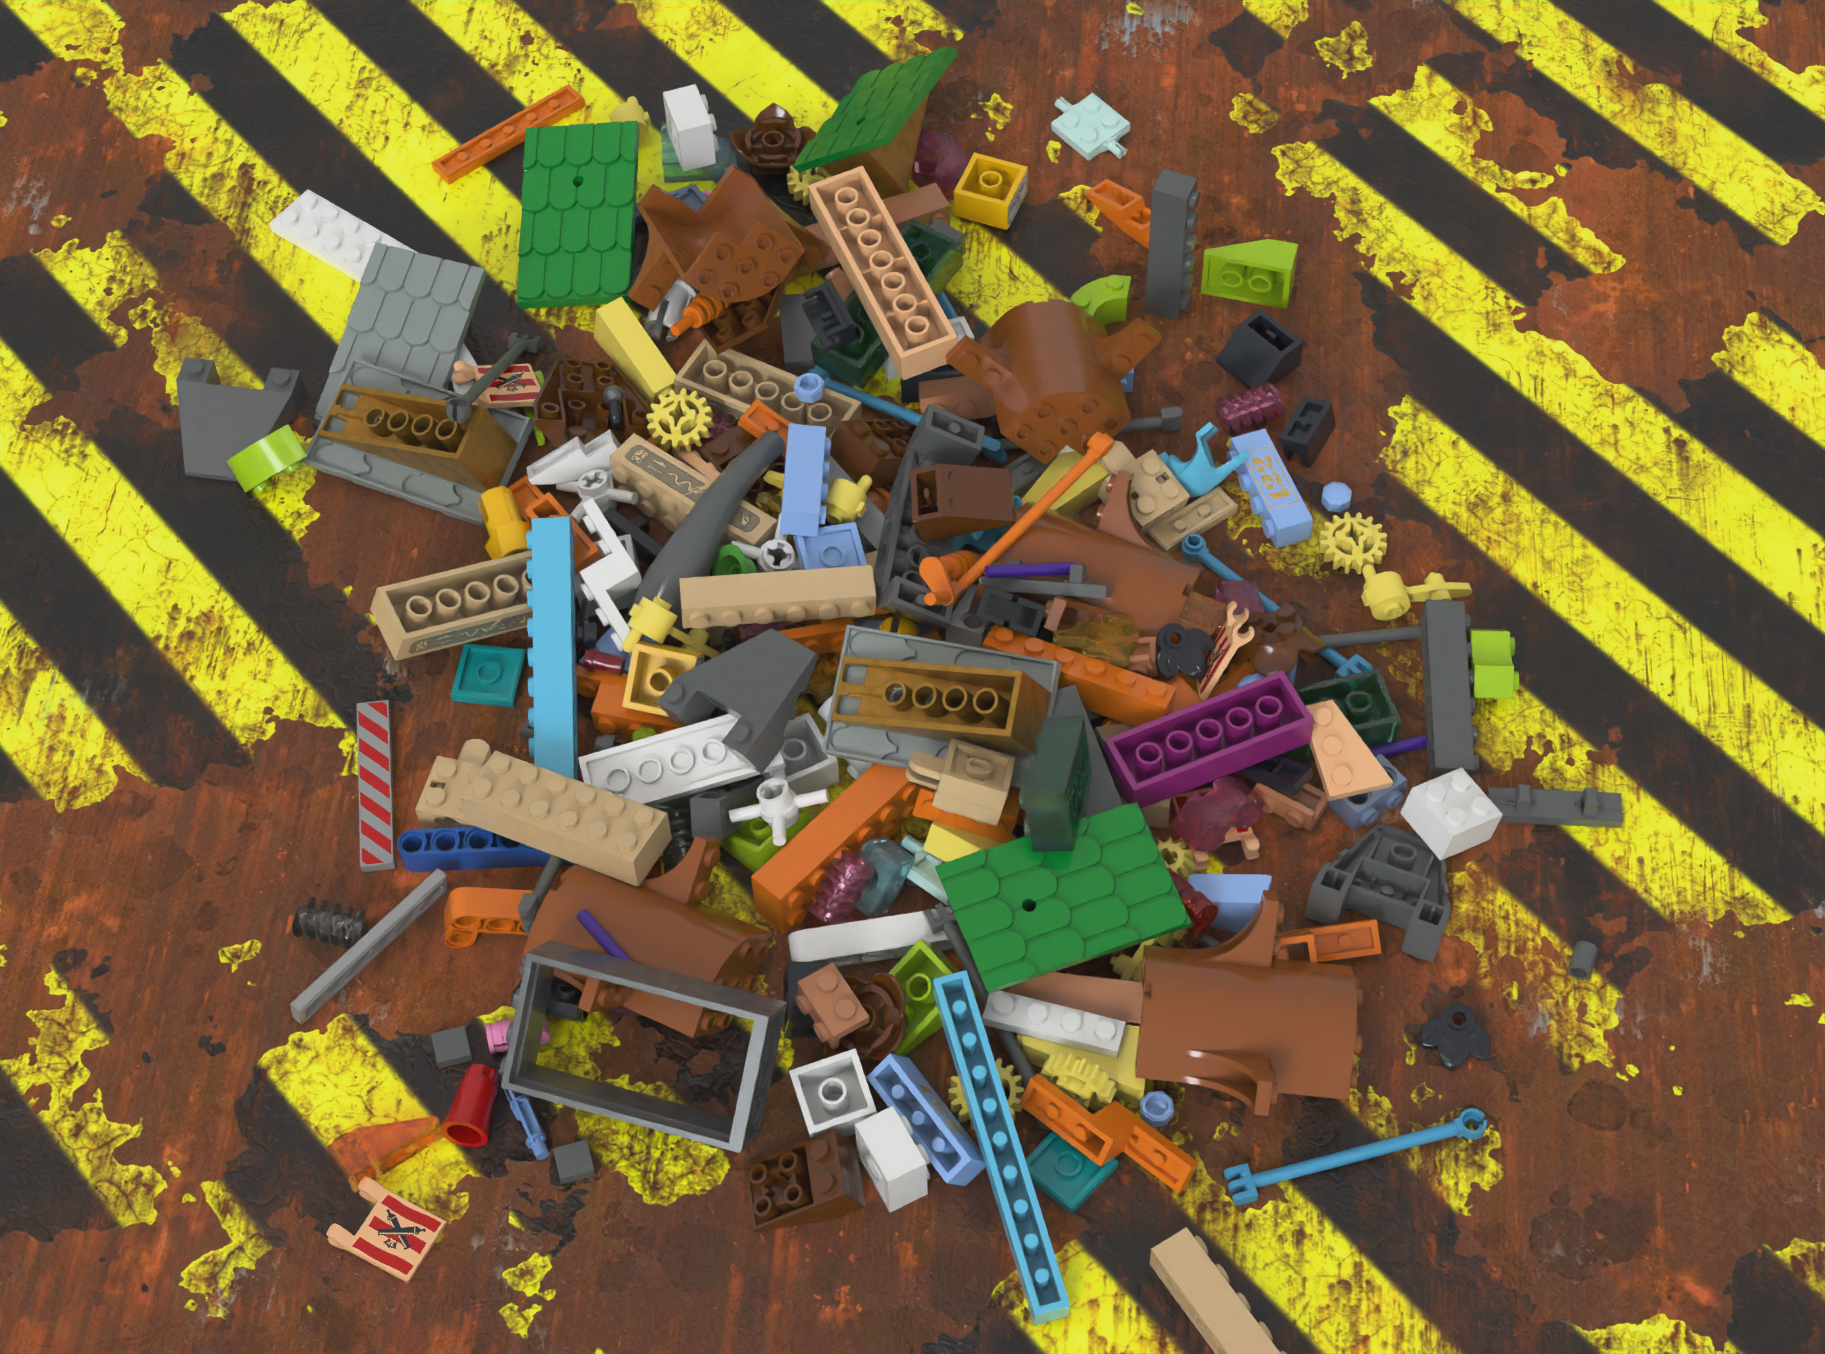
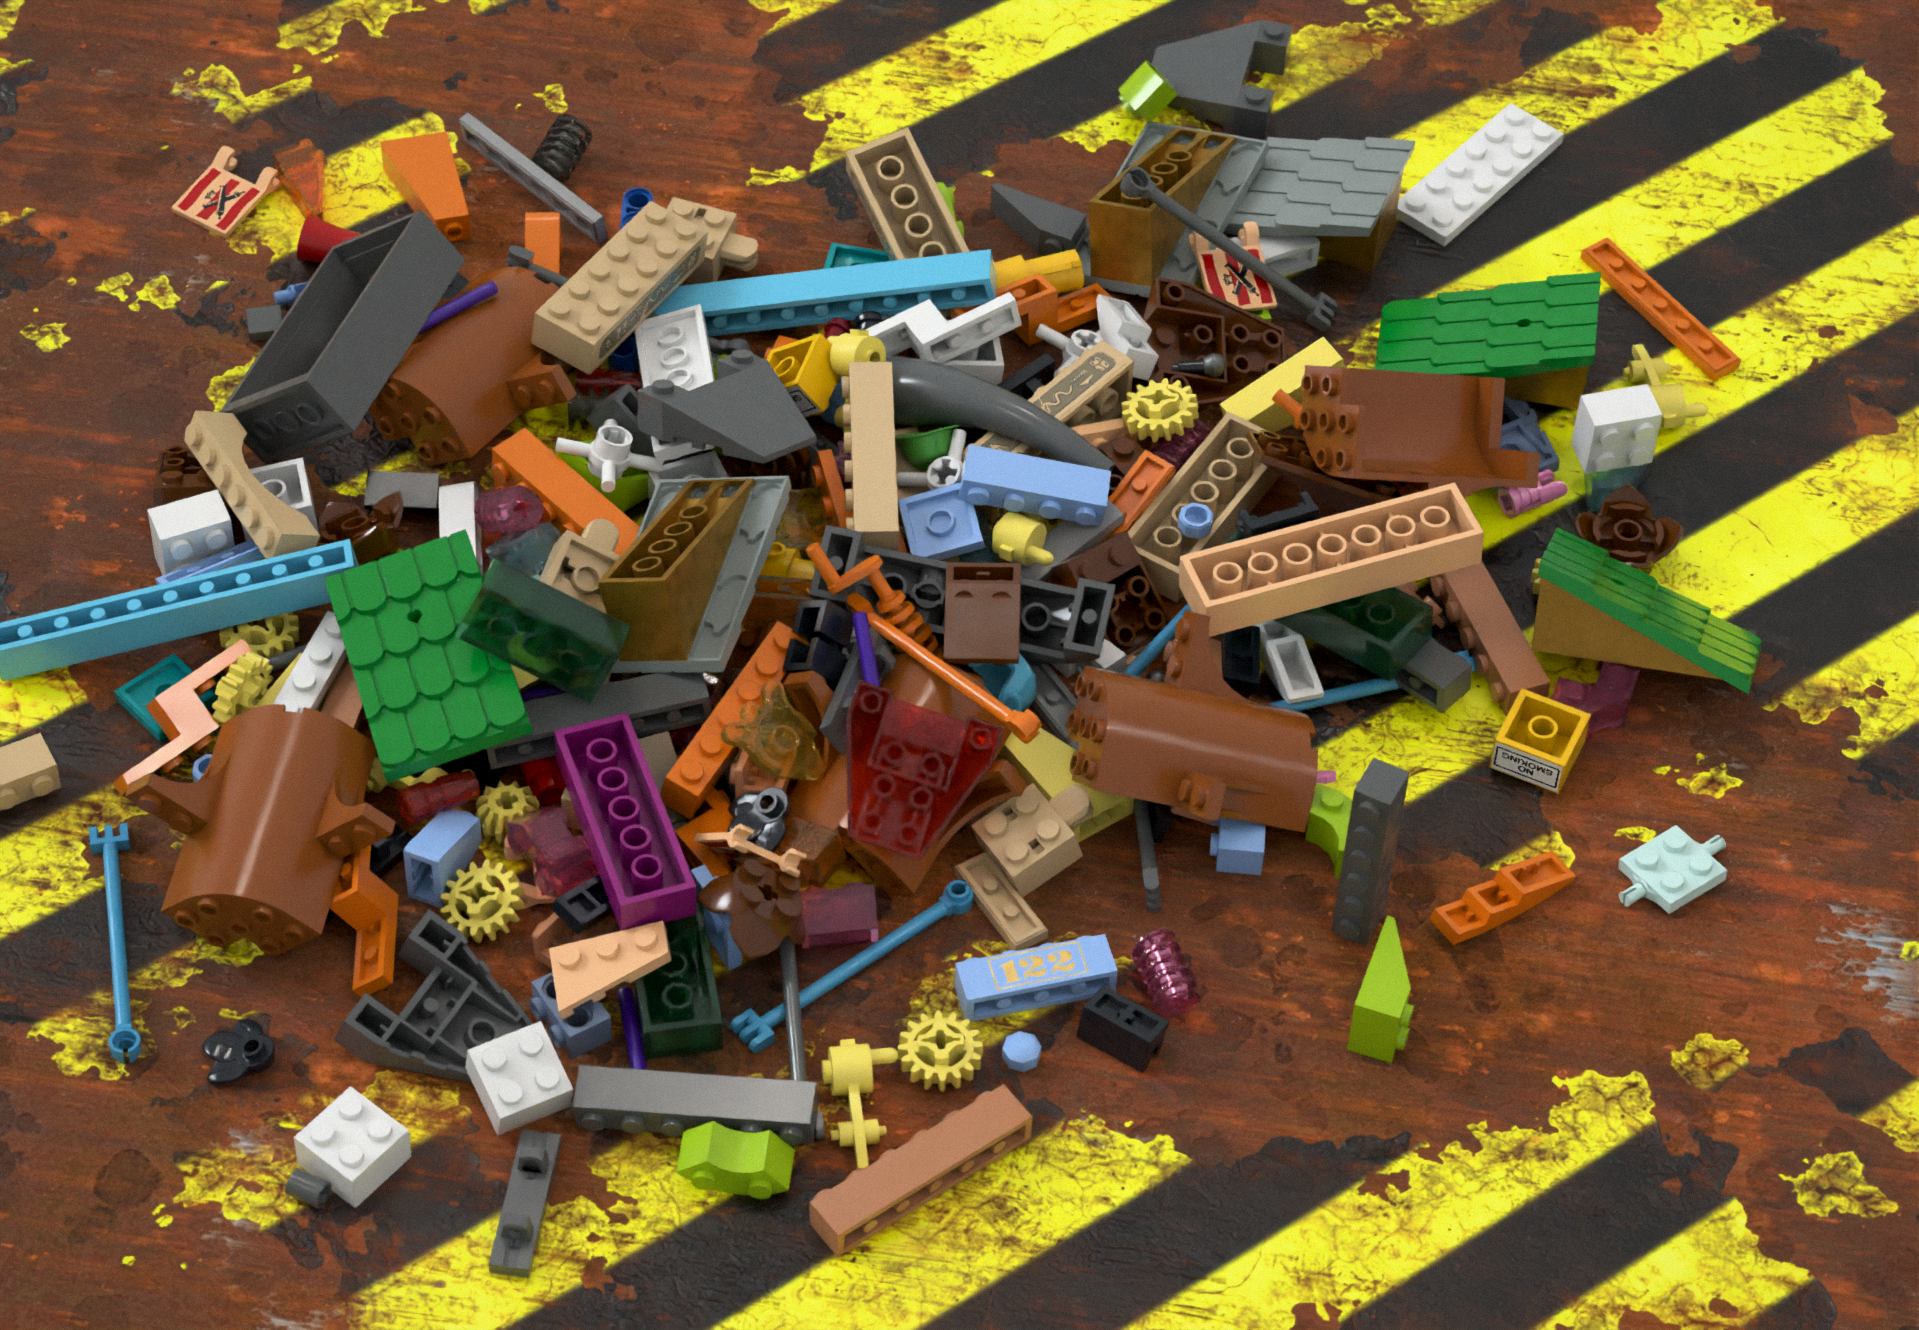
camera: 90 degrees right, 5 degrees down
tile [357,700,395,873] -> none
nougat bracket [795,962,869,1049] -> none
medium azure piece [1159,422,1249,498] -> none
black slope [1216,308,1303,396] -> none
none -> tan arch [184,410,320,559]
none -> white brick [294,1086,412,1208]
none -> orange slope [380,131,471,242]
none -> light yellow gear [441,860,525,943]
none -> nougat brick [809,1084,1033,1257]
none -> clear red wedge [846,680,1004,861]
none -> dark grey slope [990,182,1087,256]

